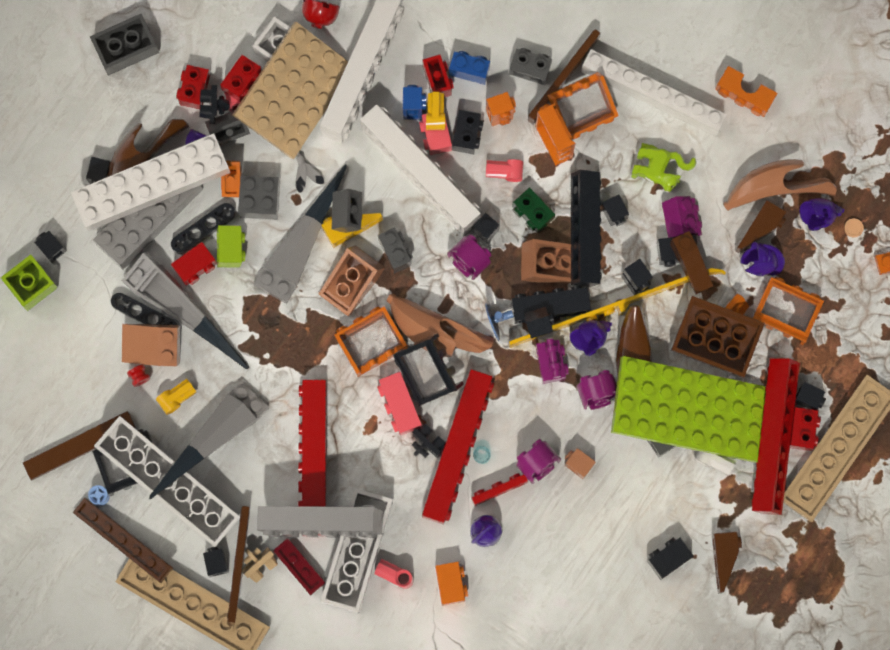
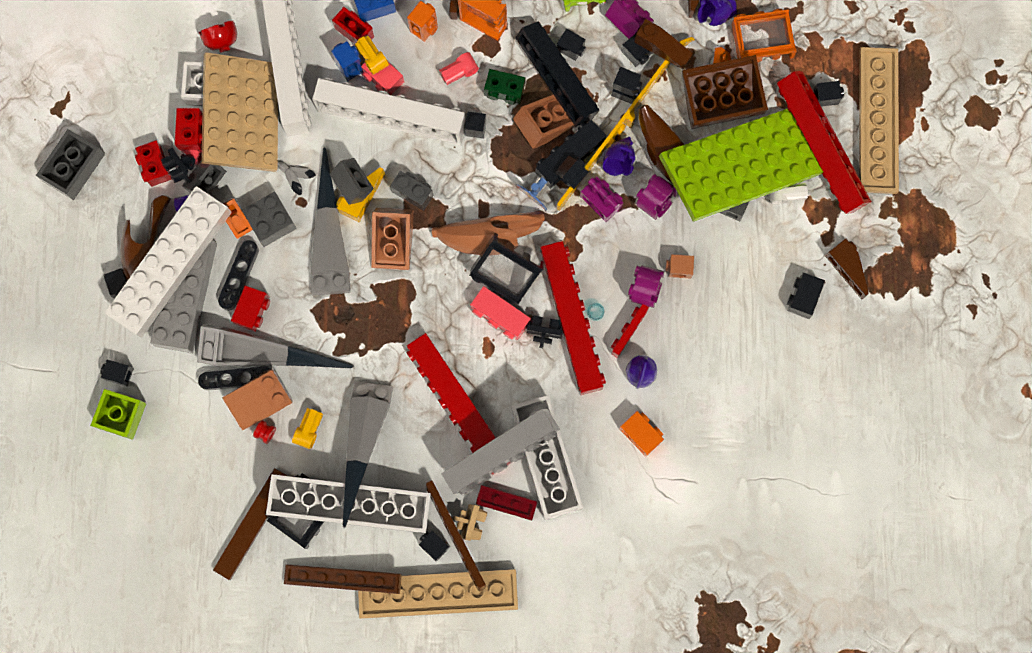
camera: 30 degrees left, 0 degrees up
light blue wheel [88,485,110,506] -> none
lime brick [216,225,245,268] -> none
clear window [334,307,407,377] -> none
coral piece [374,559,414,589] -> none
magenta brick [447,234,492,280] -> none
black brick [452,110,484,154] -> none
red brick [790,407,821,451] -> none

